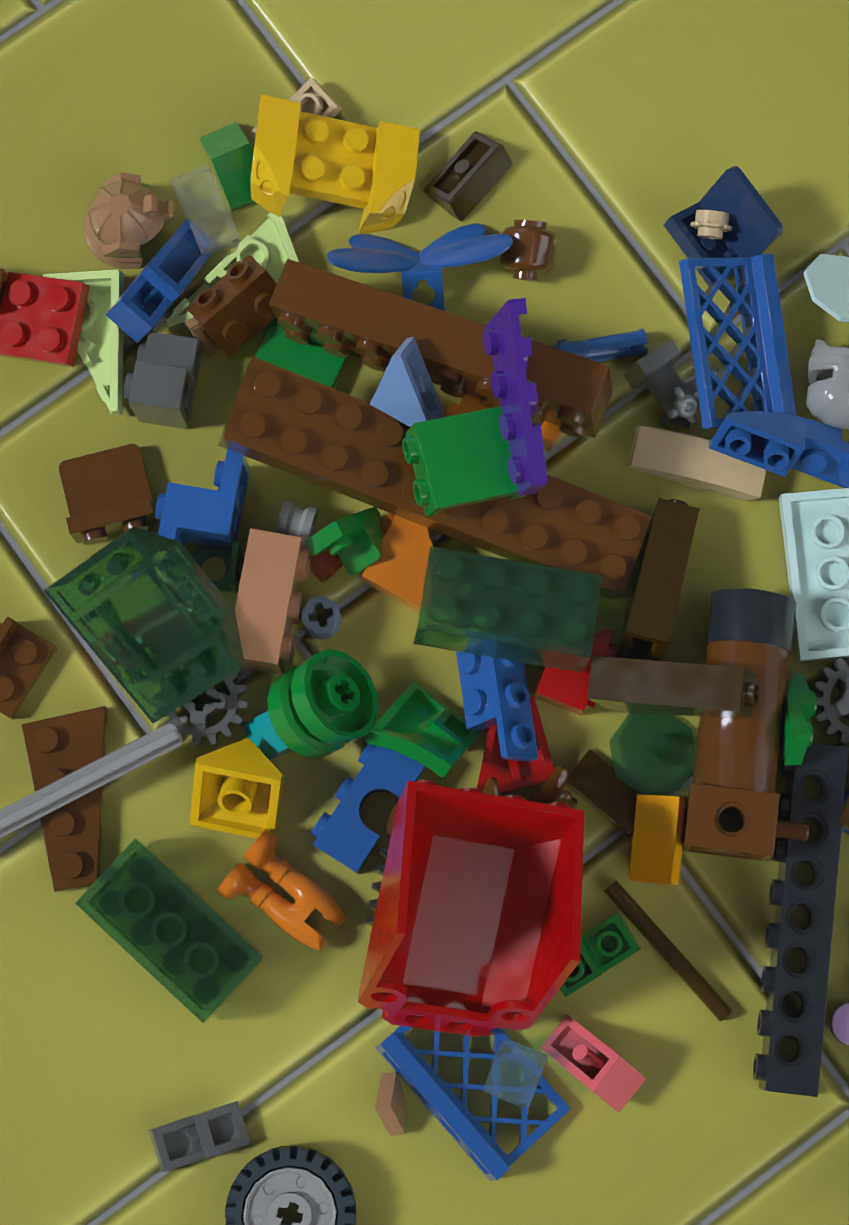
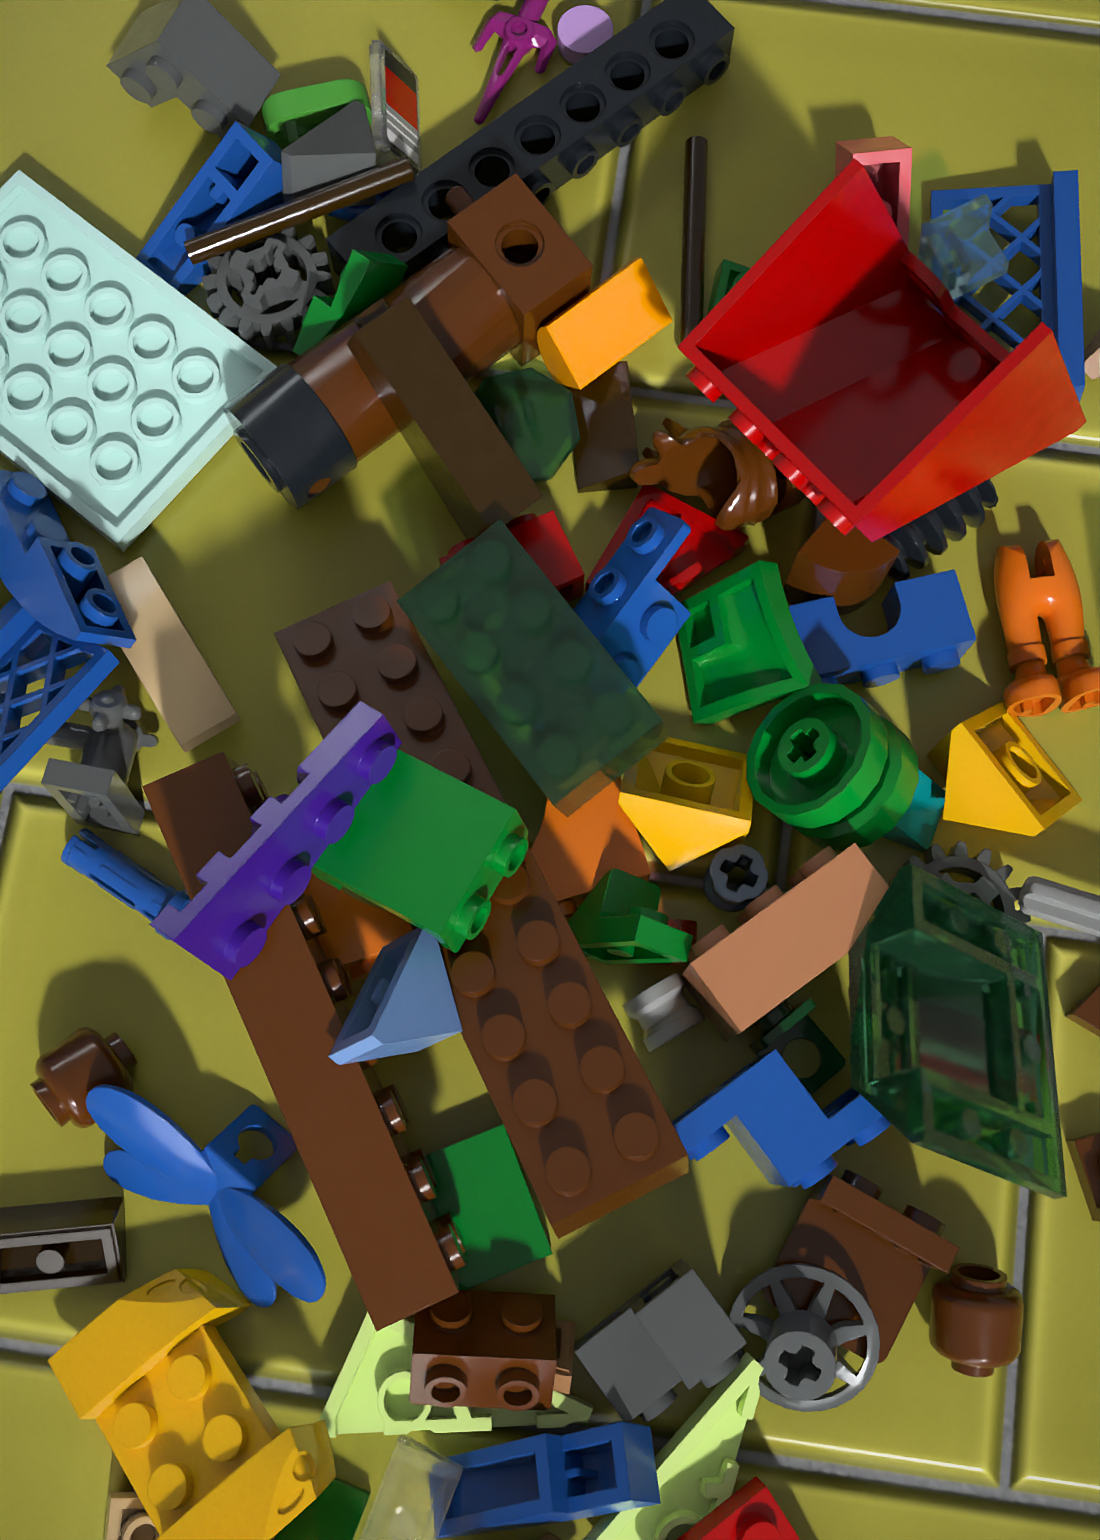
camera: 135 degrees left, 5 degrees down
dark brown slope [615,498,700,661] -> none
none -> yellow slope [618,729,753,872]
none -> dark grey wheel [729,1263,880,1412]
none -> reddish brown head [929,1263,1024,1377]

